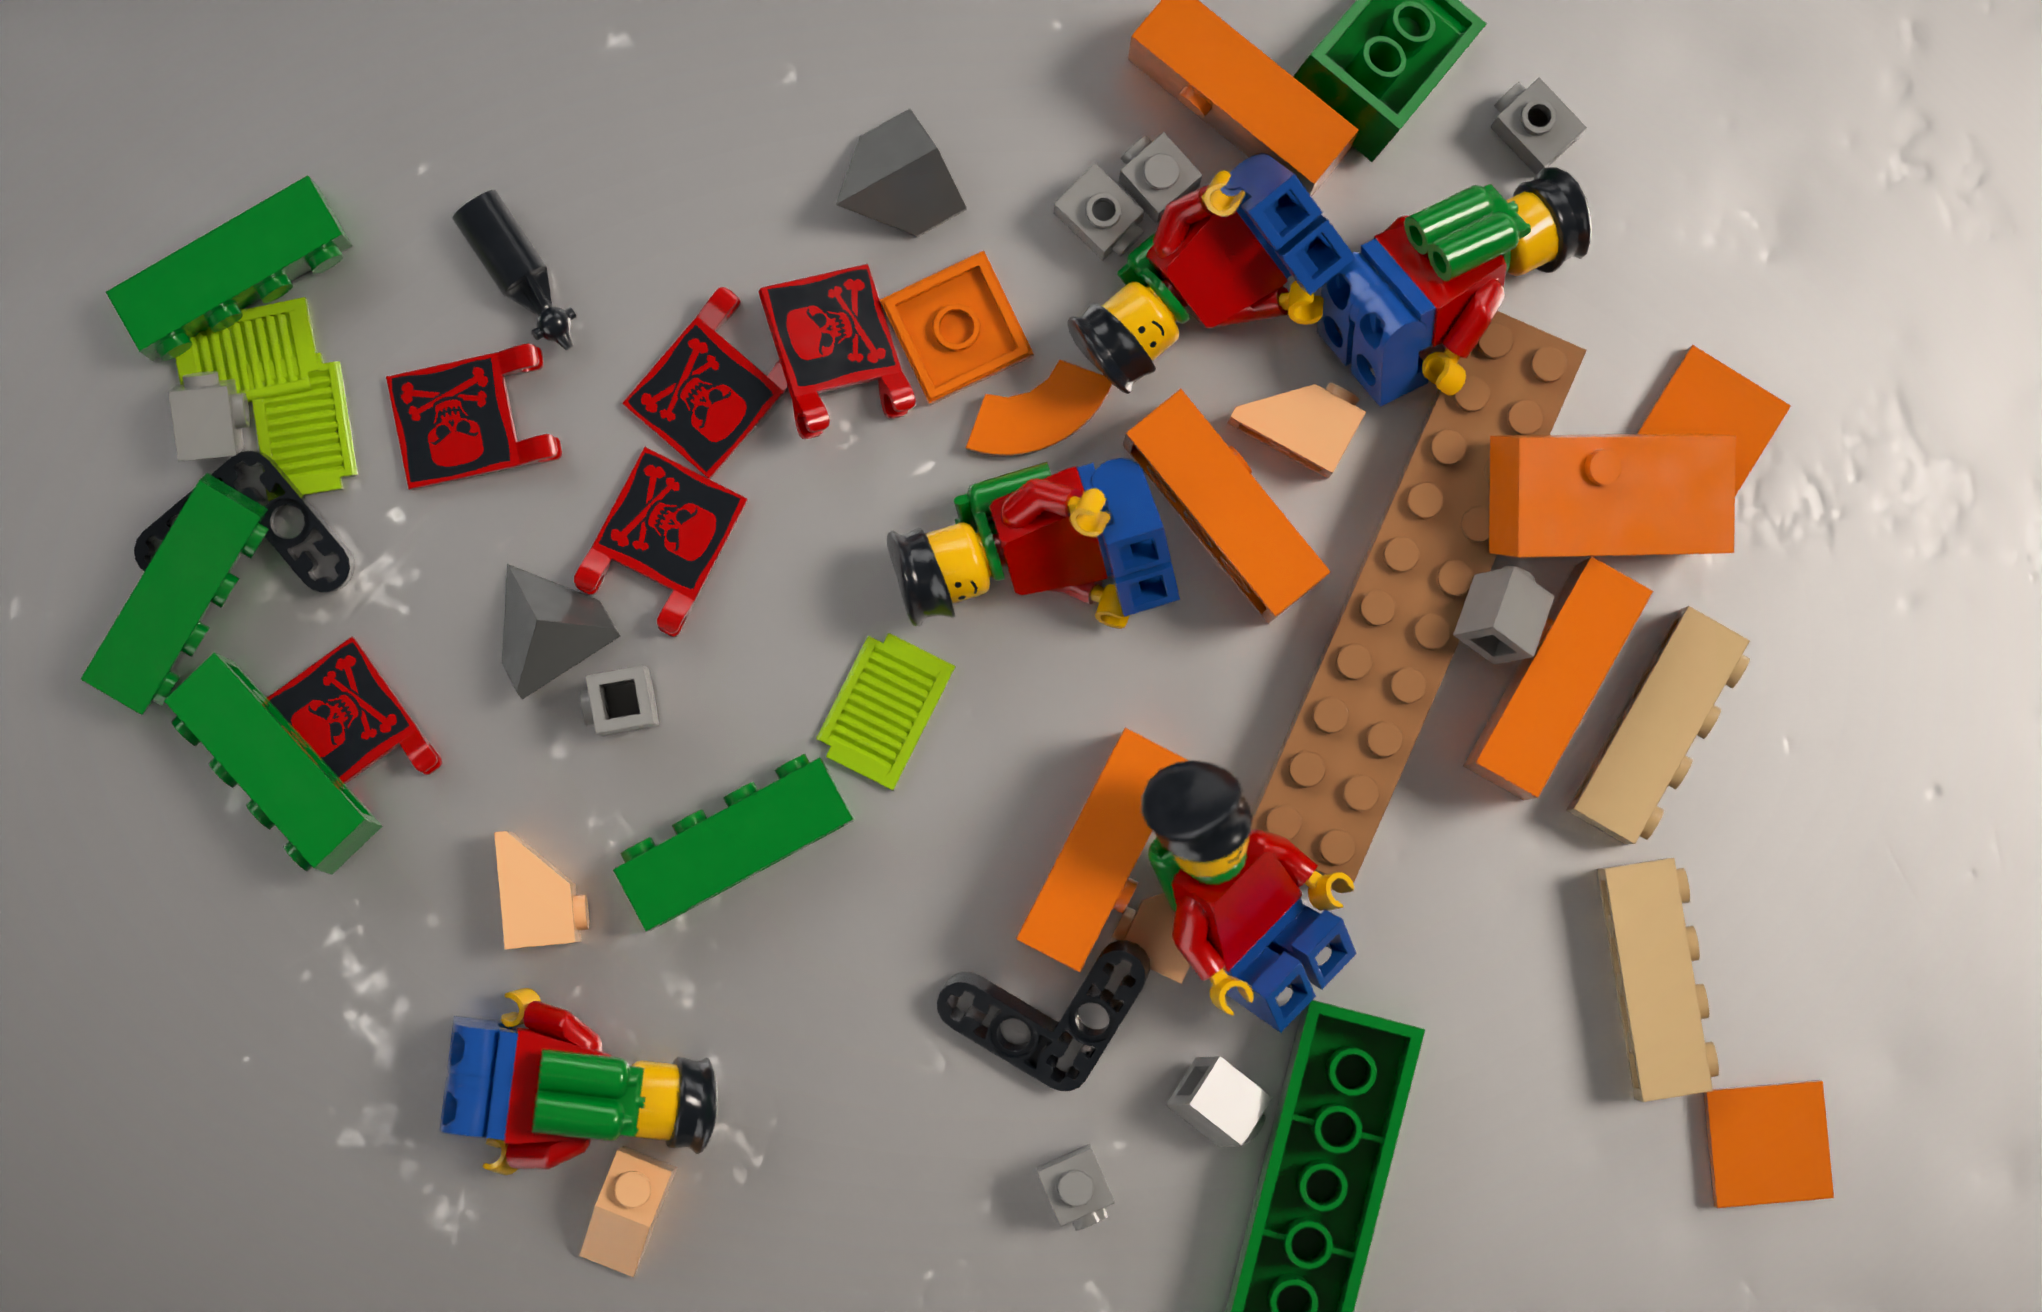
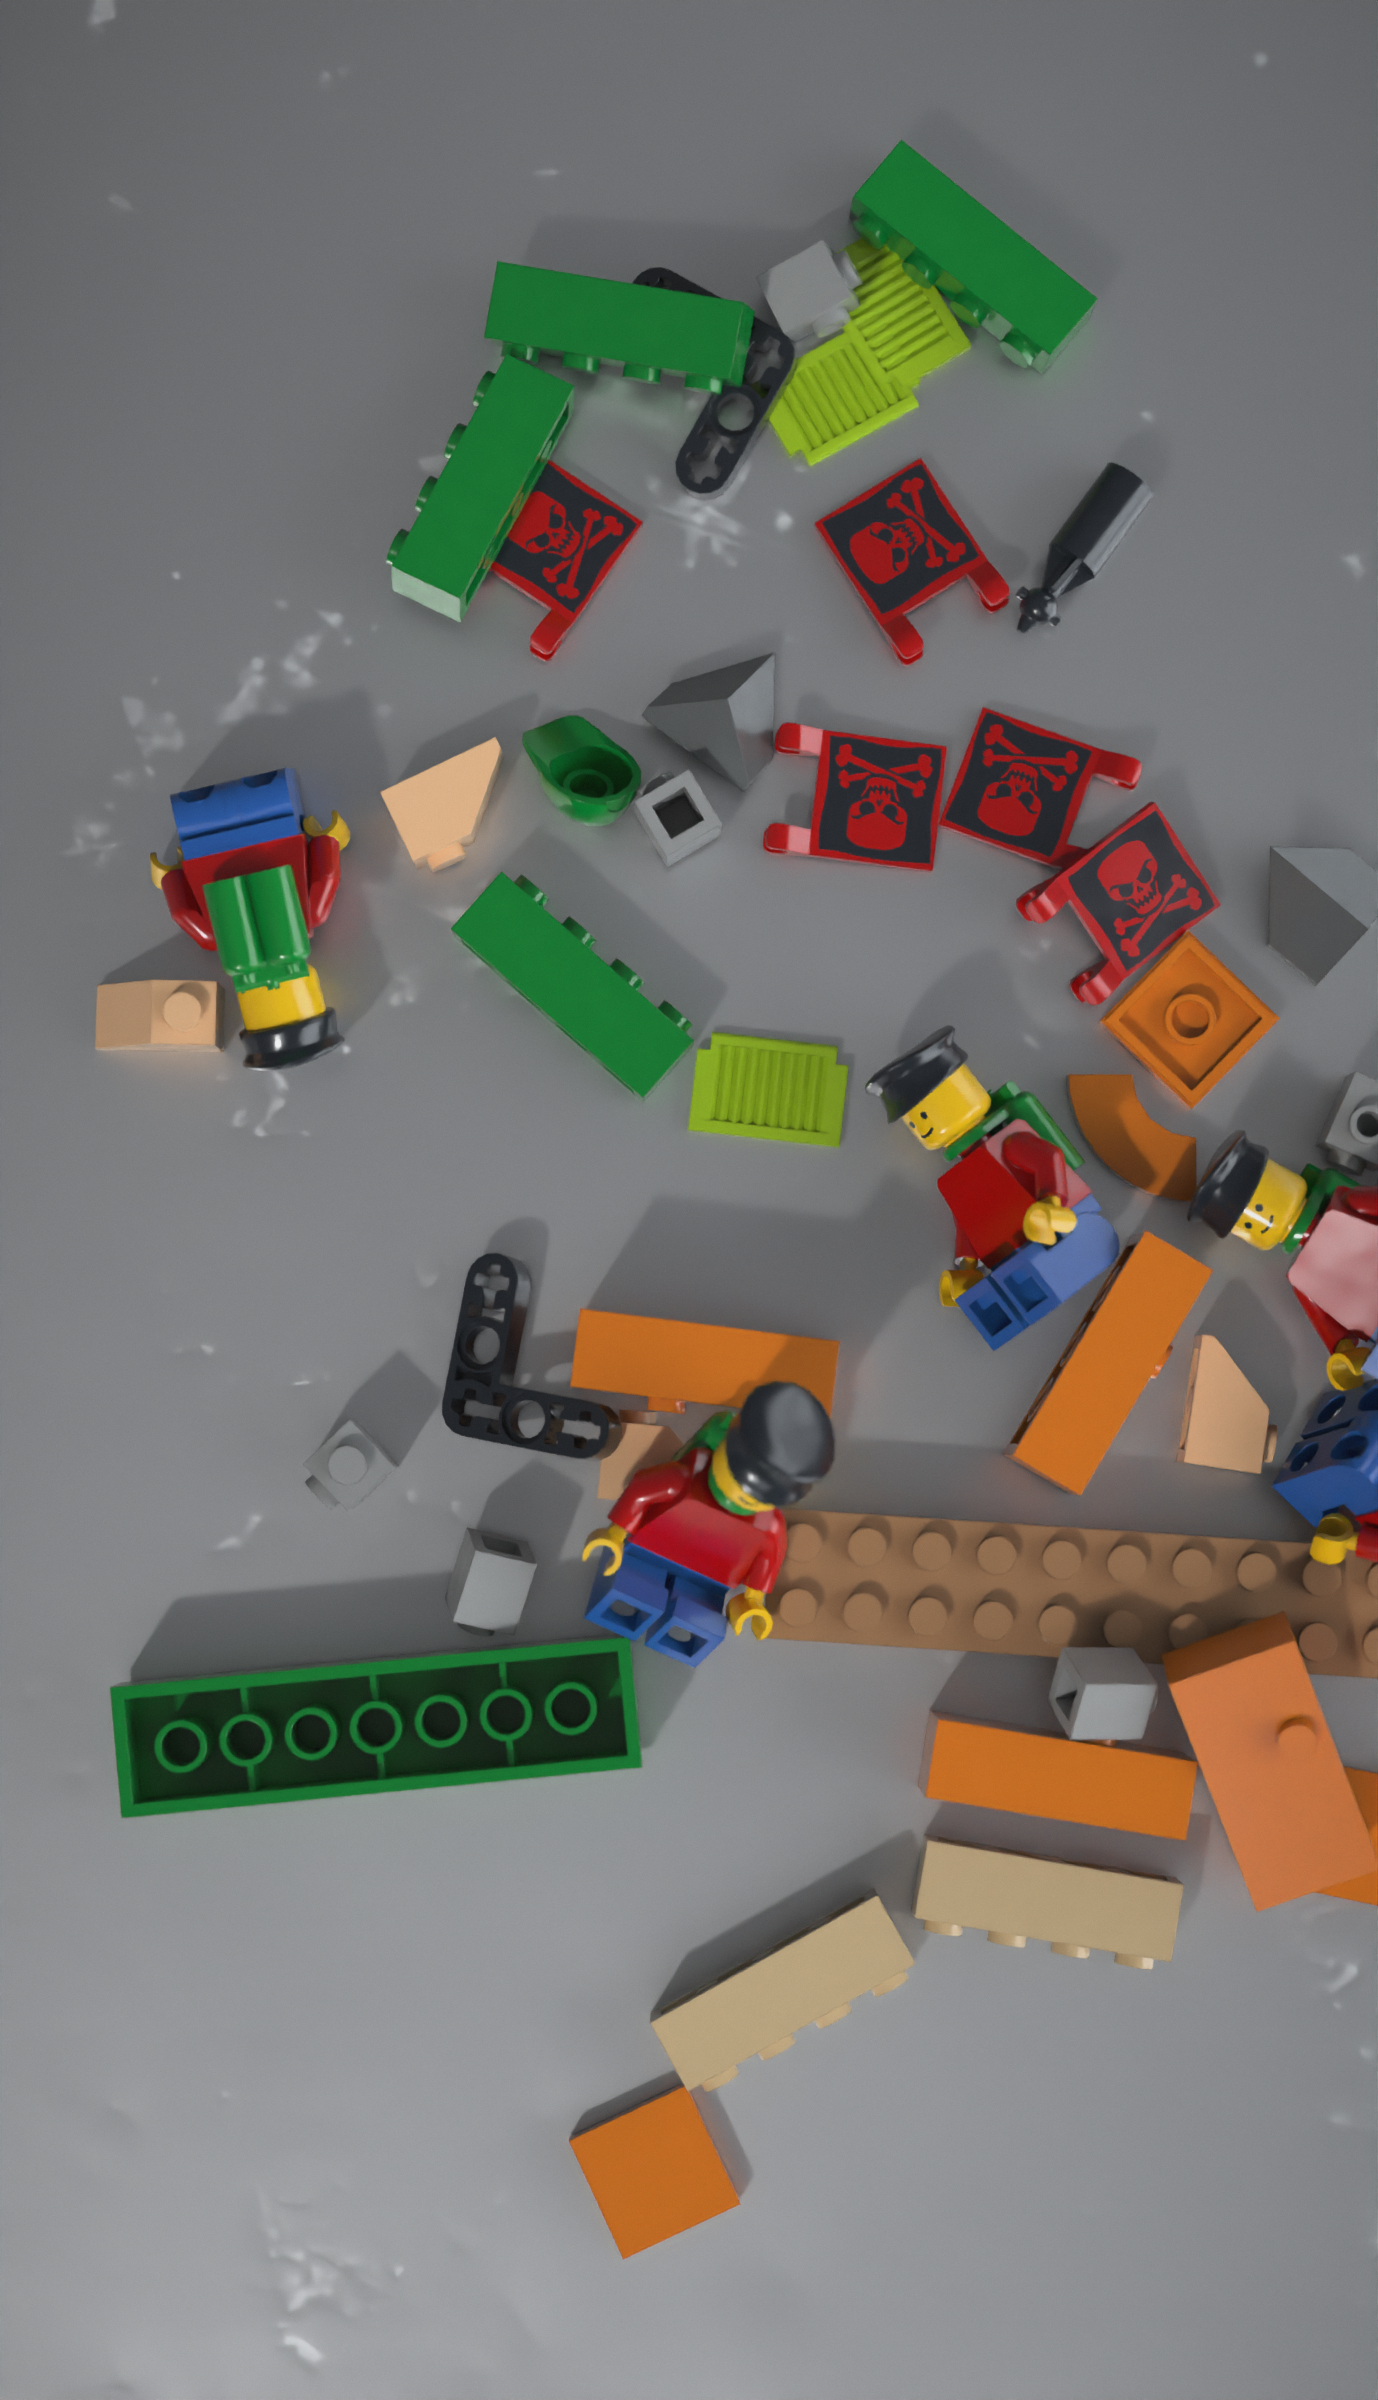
camera: 70 degrees right, 0 degrees up
none -> green cap [522,715,641,827]

